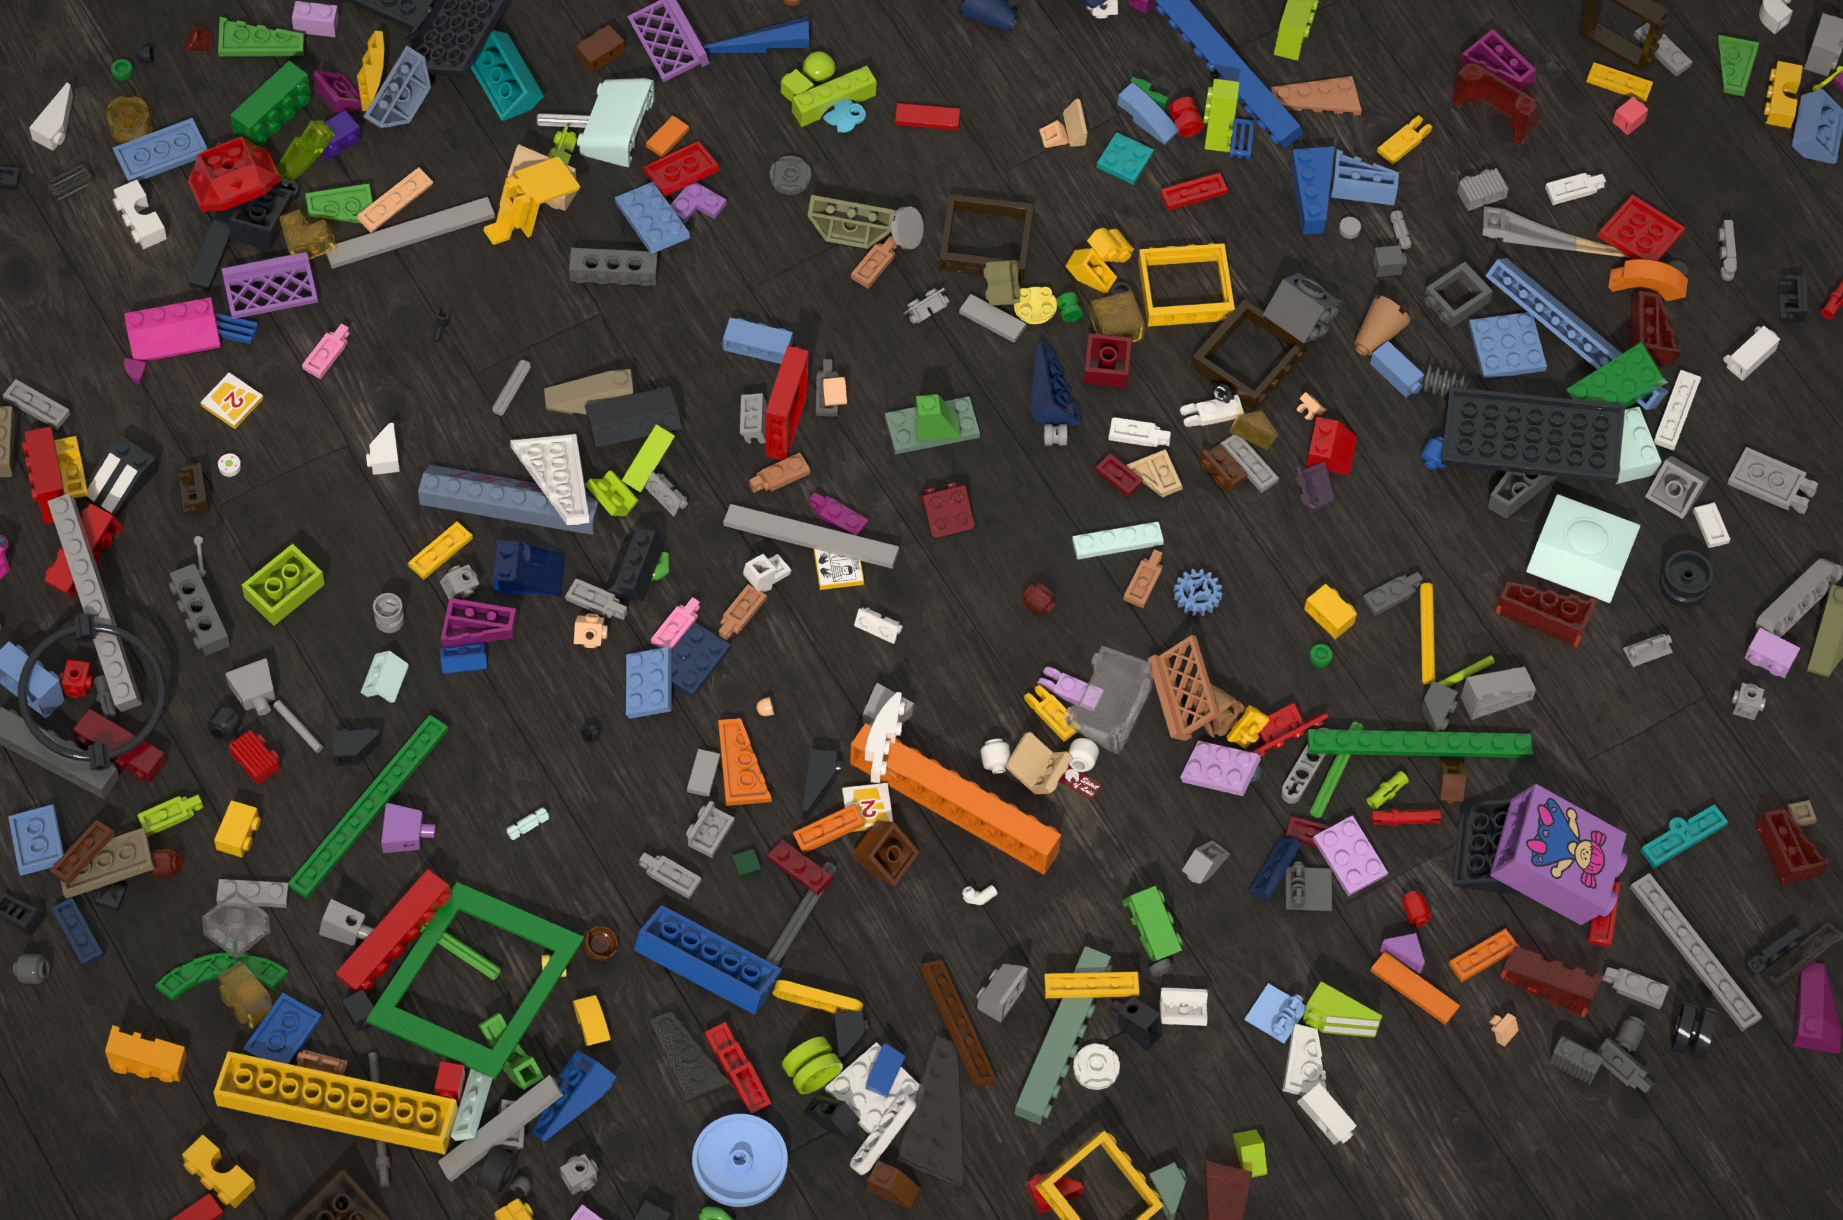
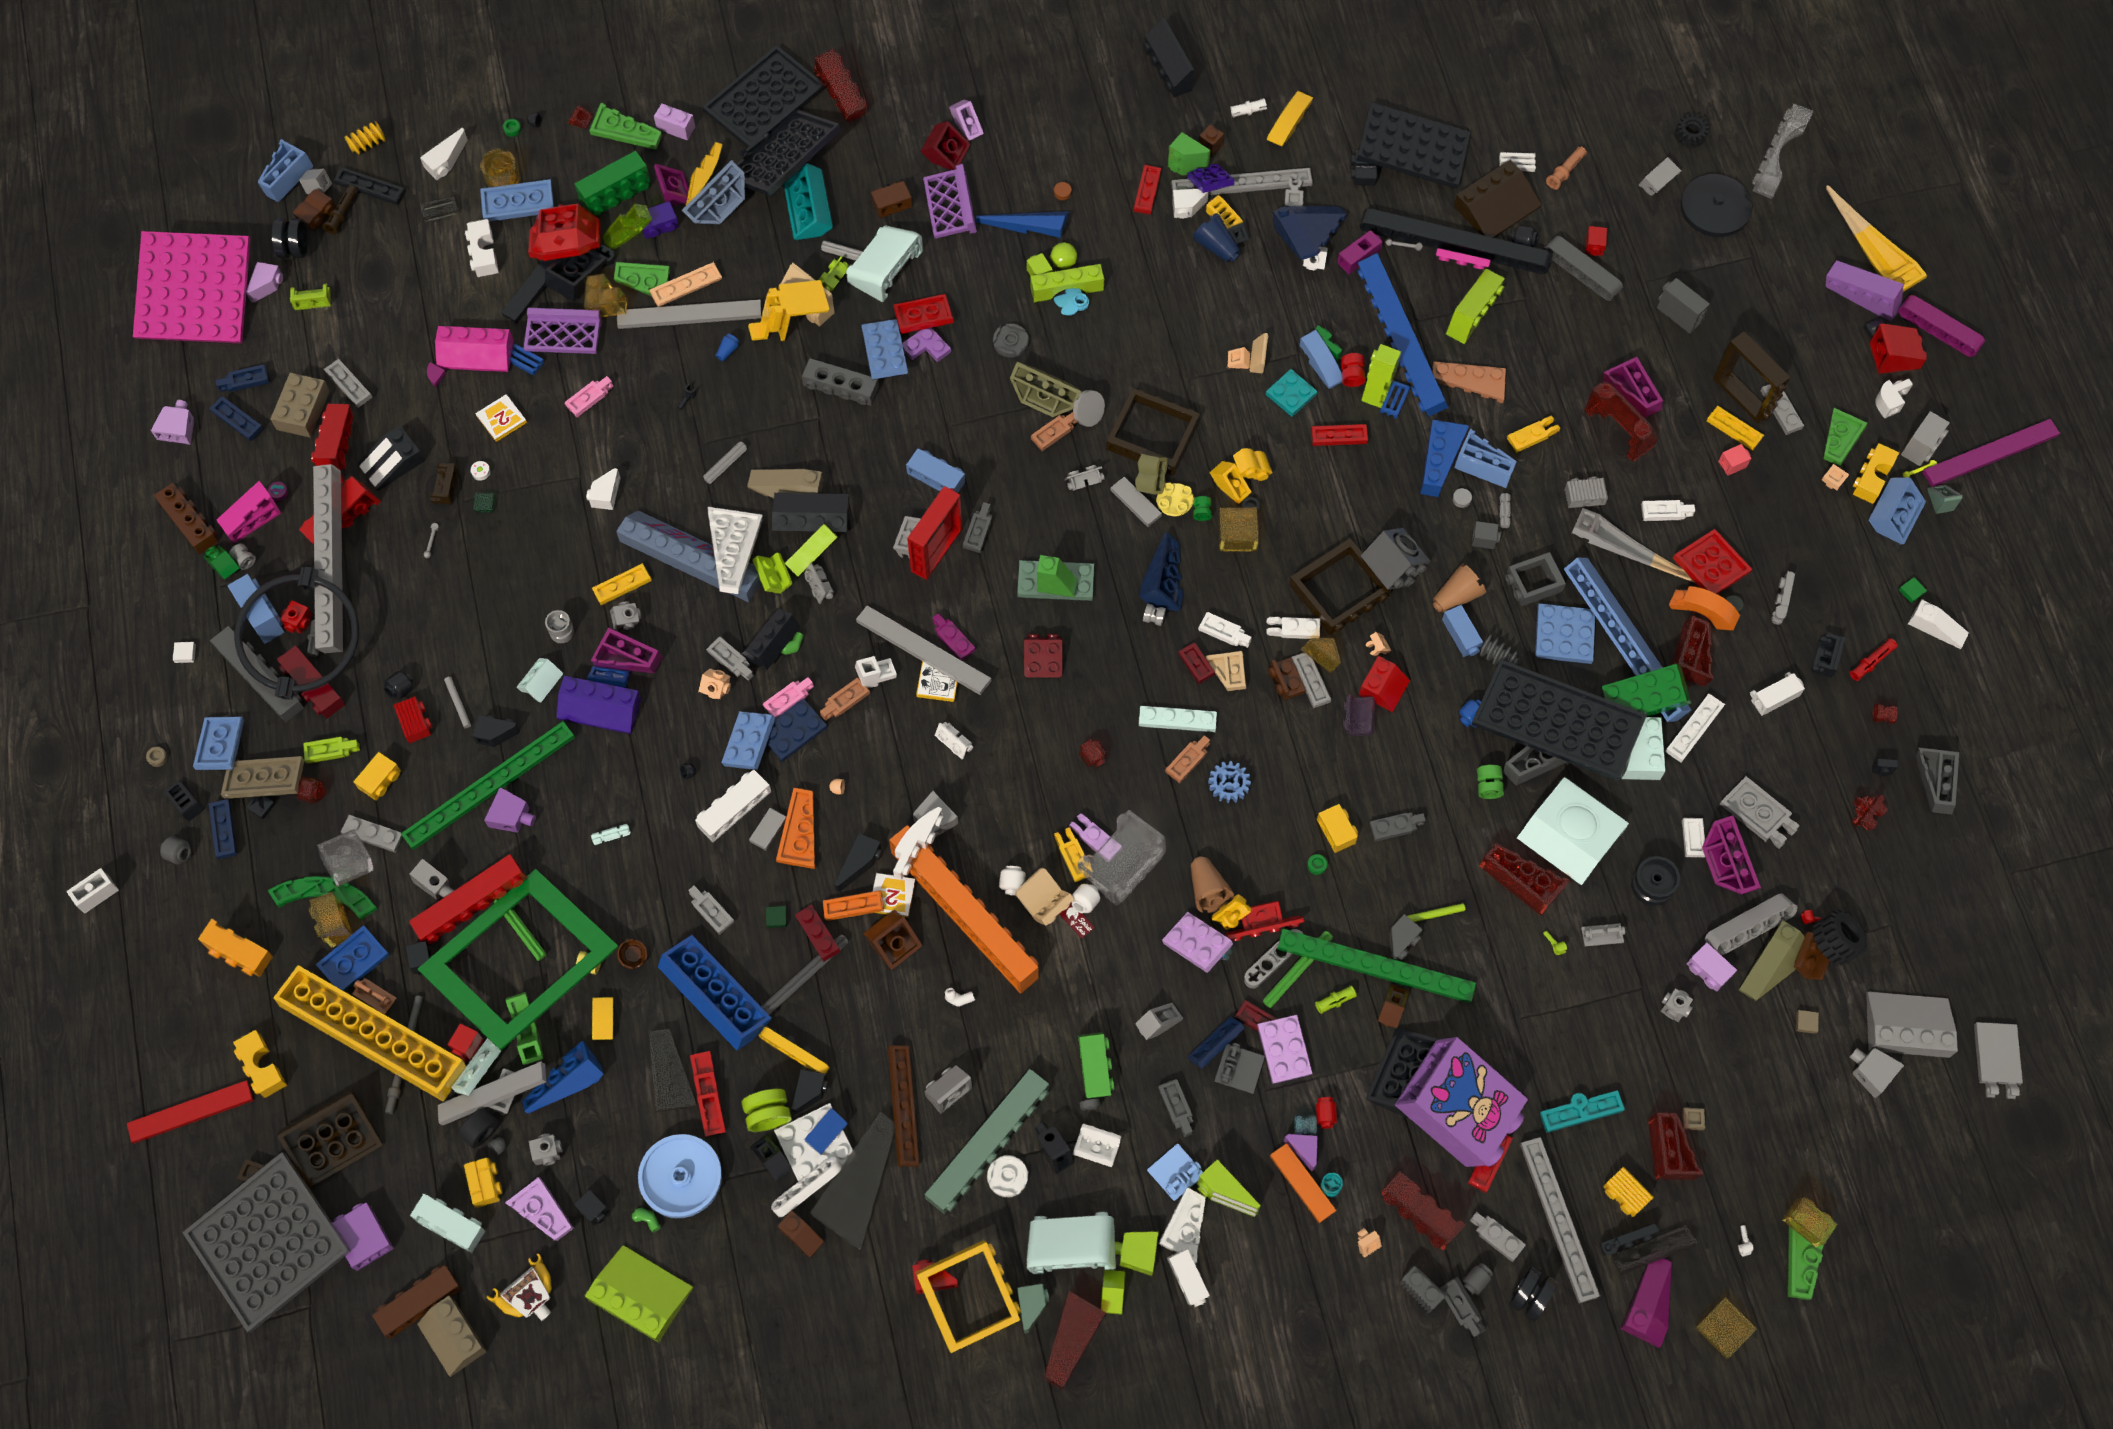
camera: 20 degrees right, 5 degrees up
reddish brown plate [50,820,115,885] -> none
yellow slope [54,436,88,499] -> none
dark grey brick [168,564,230,656] -> none
light grey torso [225,658,275,716] -> none
lime brick [242,544,325,626] -> none
clear blue slope [493,540,565,596] -> none
orange tile [646,115,689,158] -> none
light grey bracket [686,801,735,858] -> none
nougat hinge [749,453,810,493] -> none
light nougat slope [823,377,847,406] -> none
red tile [895,103,960,130] -> none
yellow tile [1044,972,1139,998] -> none
dark red brick [1083,333,1132,388] -> none
yellow window [1138,243,1235,327] -> none
nougat fence [1148,635,1219,741] -> none
black axle [1209,382,1234,404] -> none
red pin [1371,808,1441,826] -> none
yellow axle [1420,583,1435,684] -> none
orange tile [1448,928,1519,983] -> none
light grey wedge [1461,667,1536,720] -> none
light grey slope [1645,456,1709,519] -> none
none -> clear green tile [473,493,495,512]
none -> dark purple slope [557,676,641,734]
none -> white brick [695,770,771,842]
none -> blue cone [715,334,739,362]
none -> light aqua windscreen [1027,1212,1116,1274]
none -> lime torso [1115,1232,1158,1276]
none -> dark grey hinge [1158,1079,1193,1137]
none -> clear light blue wheel [1294,1115,1317,1136]
none -> teal wheel [1320,1173,1343,1197]
none -> bright green wheel [1477,765,1504,799]
none -> lime hand [1543,931,1567,955]
none -> yellow brick [1603,1167,1654,1217]
none -> magenta wedge [1702,815,1761,895]
none -> light nougat tile [1822,464,1849,490]

